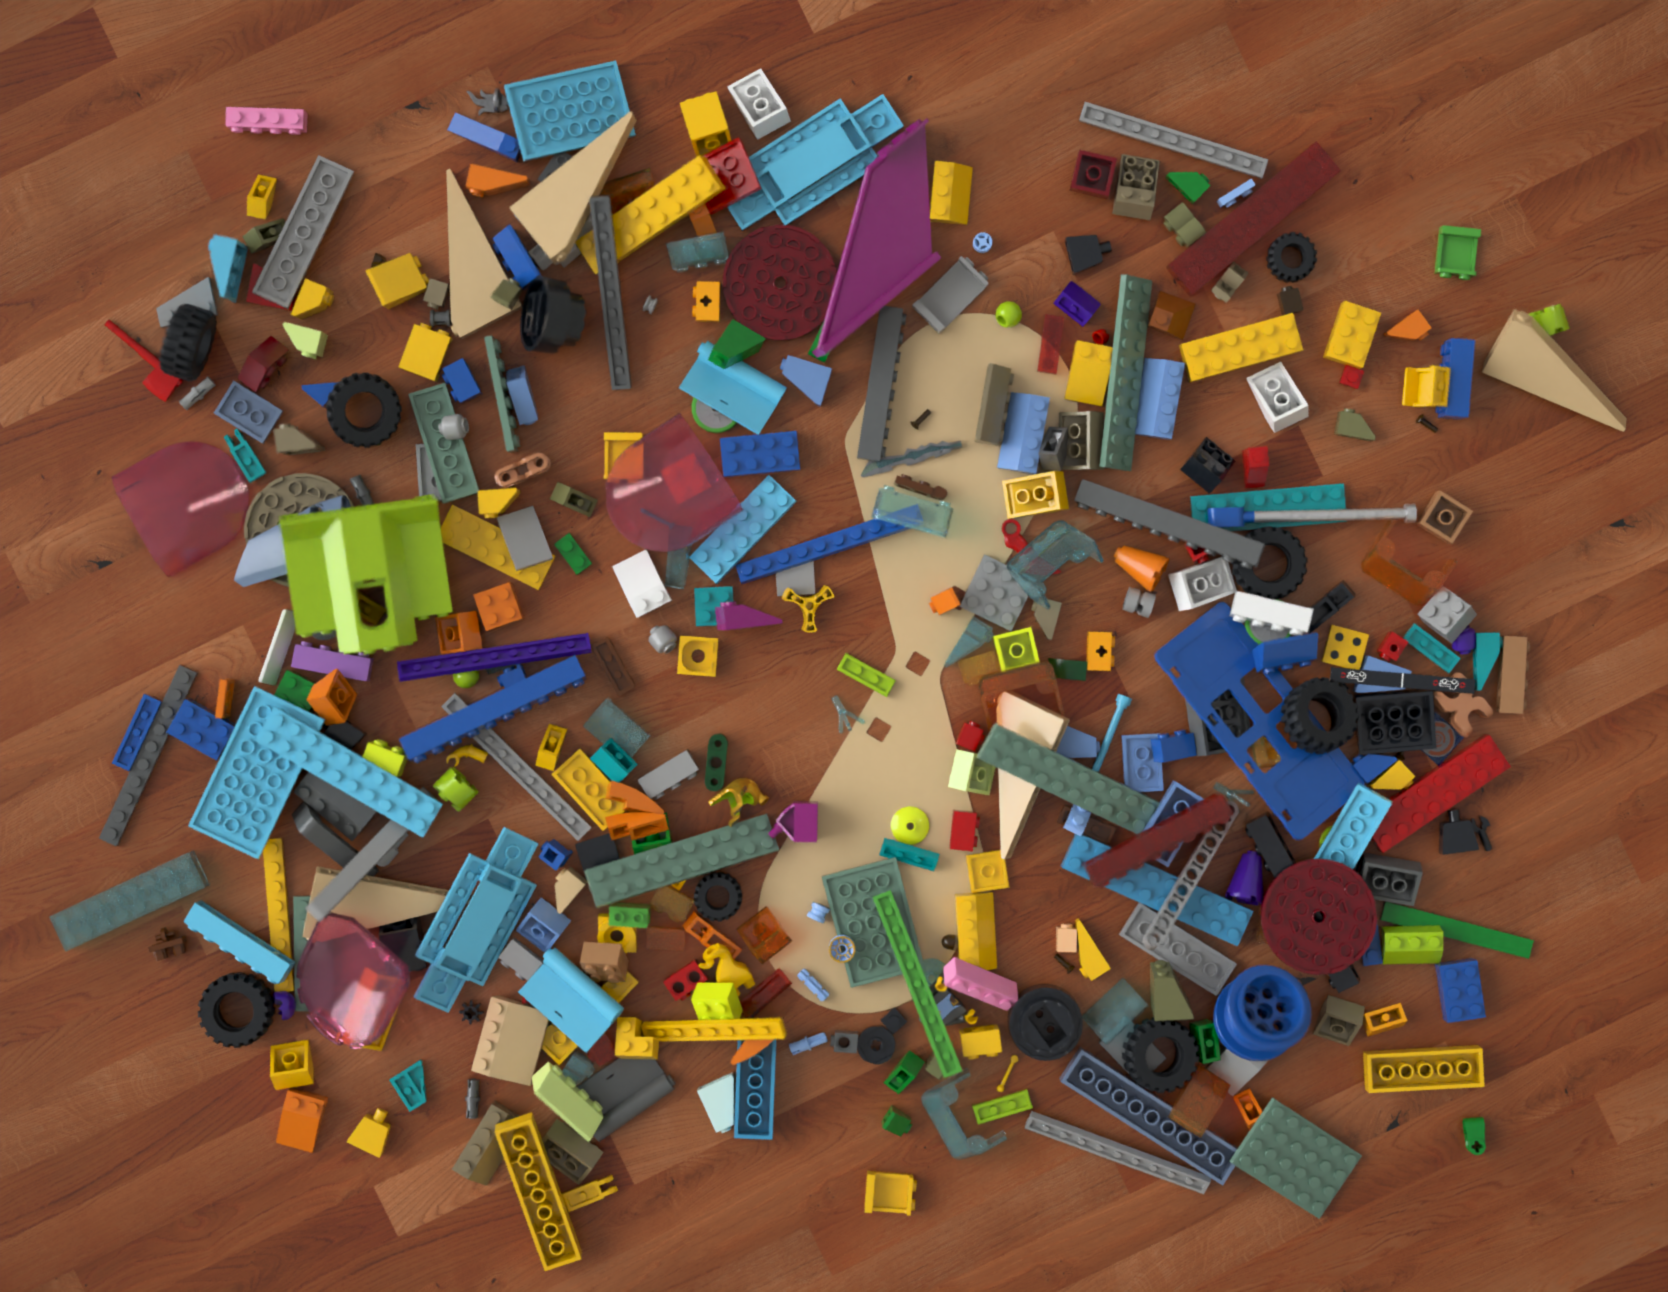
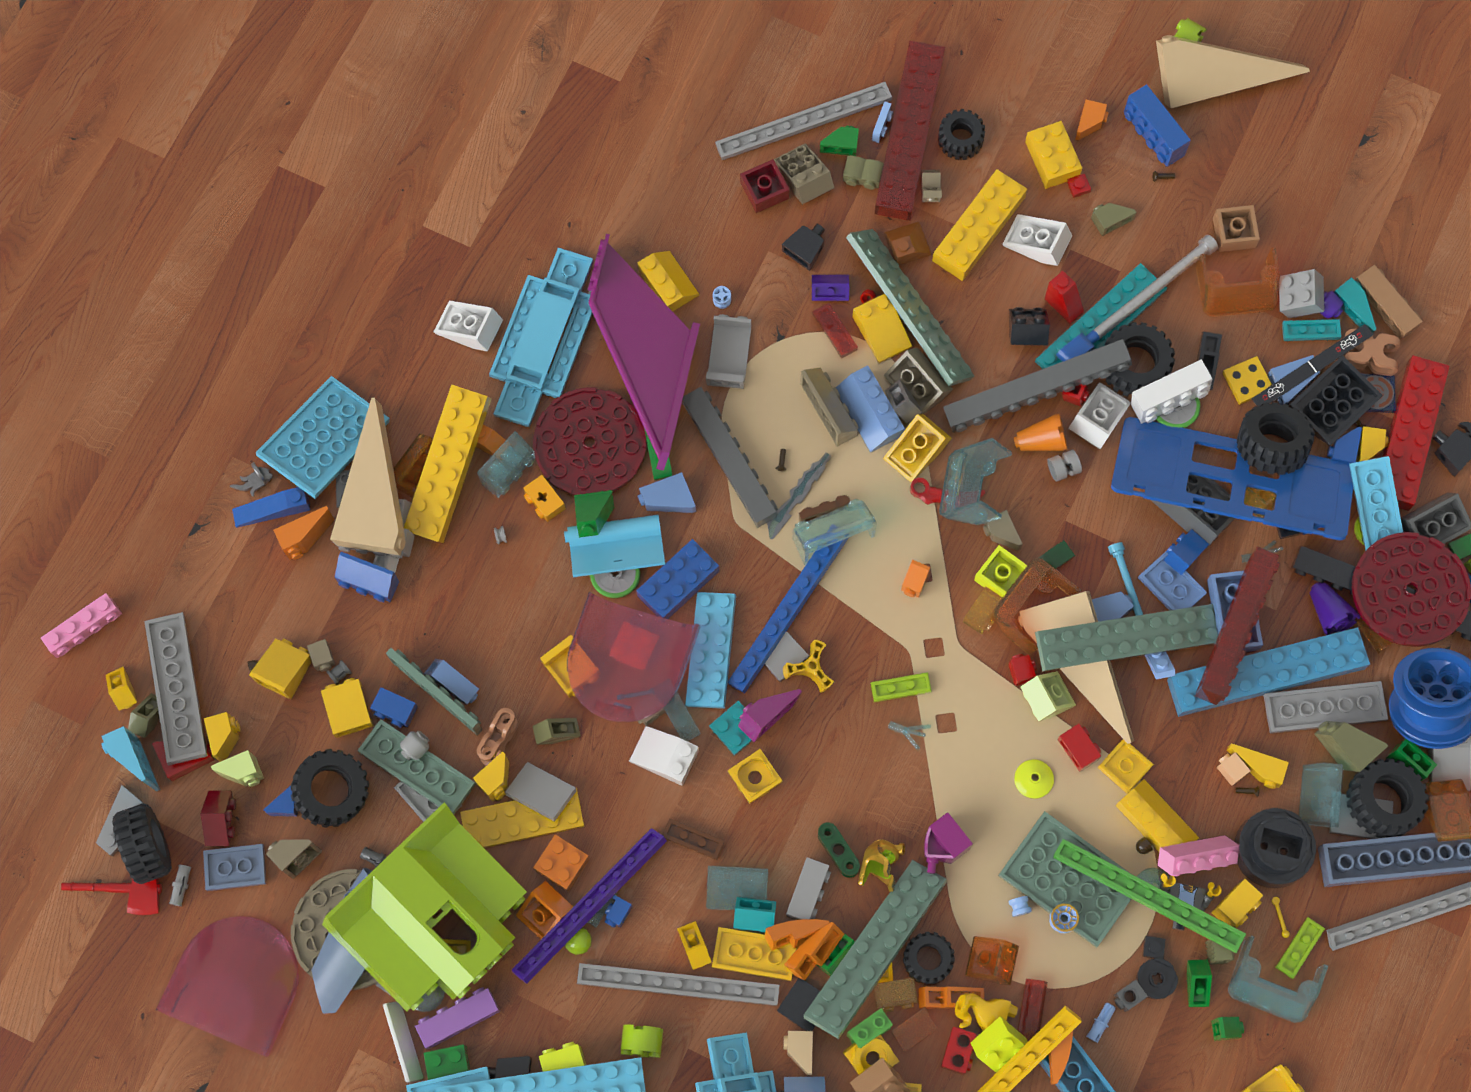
camera: 35 degrees left, 15 degrees down
teal hinge [224,428,267,483] -> none
orange slope [307,669,357,726] -> none
blue brick [399,655,587,763] -> none
tan slope [446,169,522,339] -> none
yellow piece [446,743,488,767] -> none
olive slope [491,278,523,310] -> none
black piece [520,276,586,354] -> none
blue brick [539,839,573,871] -> none
green plate [554,533,593,575] -> none
dark grey plate [589,196,632,390] -> none
light grey head [648,625,677,654] -> none
yellow slope [680,92,732,157] -> none
red plate [703,137,762,215] -> none
light blue axle [797,968,829,1001] -> none
teal plate [879,838,940,871] -> none
clear light blue slope [943,616,994,667] -> none
light grey plate [959,555,1036,631] -> none
lime piece [995,301,1022,328] -> none
reddish brown tile [1056,805,1117,846] -> none
light orange brick [1086,632,1115,671] -> none
medium blue slope [1135,358,1185,440] -> none
light grey beam [1142,801,1239,950] -> none
blue slope [1252,632,1318,674] -> none
dark brown brick [1277,286,1304,316] -> none
red brick [1377,631,1408,662] -> none
yellow panel [1402,366,1450,407] -> none
bright green panel [1434,225,1481,280] -> none

